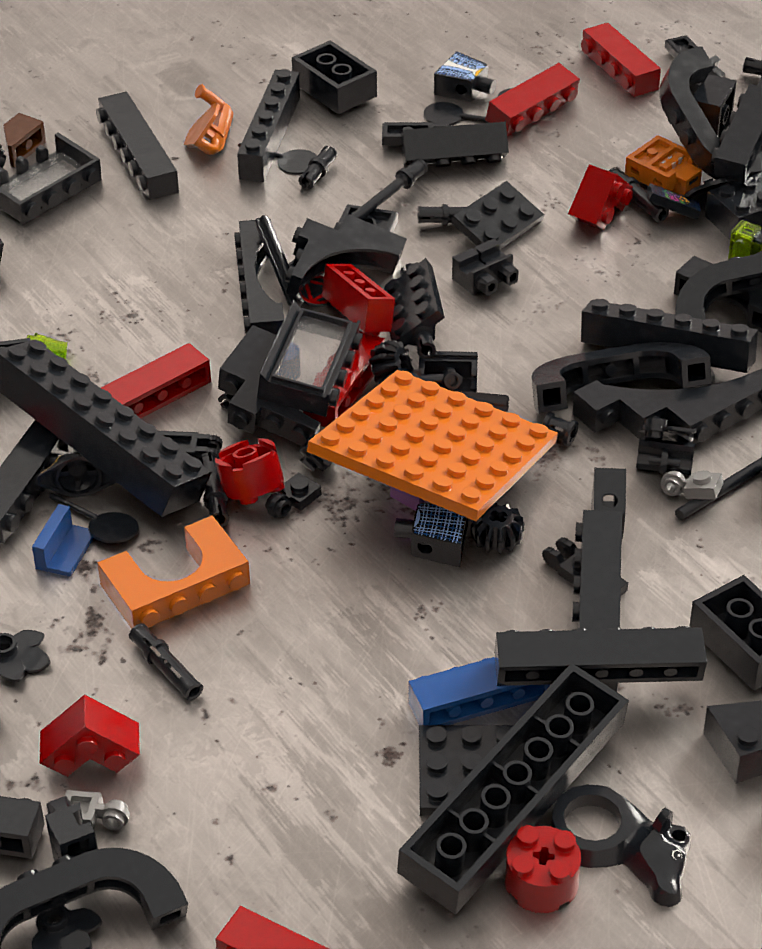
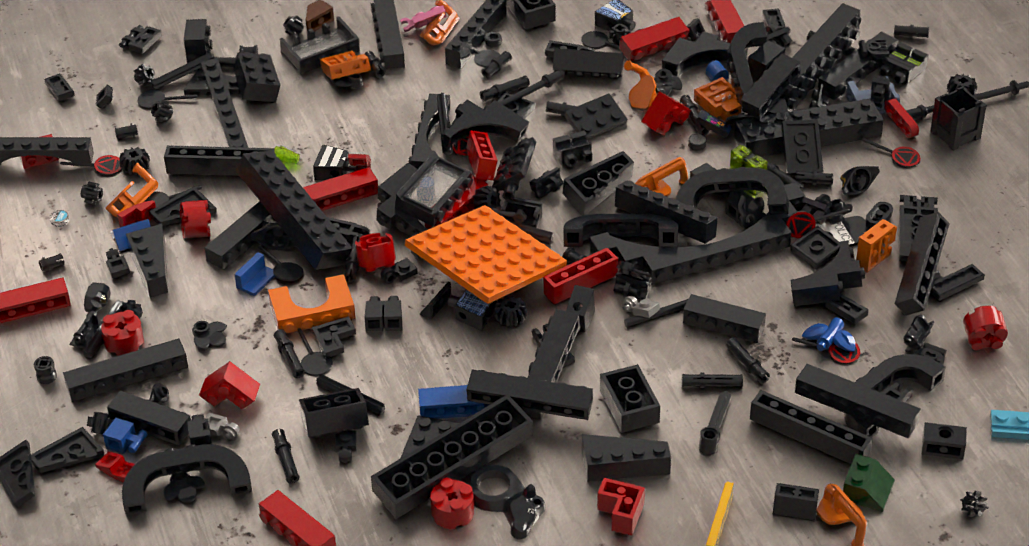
camera: 15 degrees right, 0 degrees up
none -> black pin [272,429,300,483]
none -> black piece [297,328,333,376]
none -> black brick [299,388,369,438]
none -> black plate [312,316,356,358]
none -> black torso [313,144,358,180]
none -> black axle [316,374,386,414]
none -> orange piece [320,51,371,80]
none -> black plate [331,74,364,88]
none -> black plate [335,430,357,464]
none -> red slope [348,154,371,168]
none -> black pin [364,51,386,77]
none -> black hips [364,296,403,331]
none -> bright pink plate [400,6,447,32]
none -> black slope [420,281,452,319]
none -> black pin [480,75,530,102]
none -> black tile [485,32,502,47]
none -> black hips [529,167,563,199]
none -> red brick [543,248,618,304]
none -> black wedge [562,151,634,216]
none -> black gear [609,24,630,45]
none -> orange piece [624,61,657,110]
none -> orange piece [635,157,688,197]
none -> black plate [654,69,682,95]
none -> black arch [662,31,748,77]
none -> black tile [687,18,705,42]
none -> tile [688,134,707,150]
none -> blue brick [706,61,729,81]

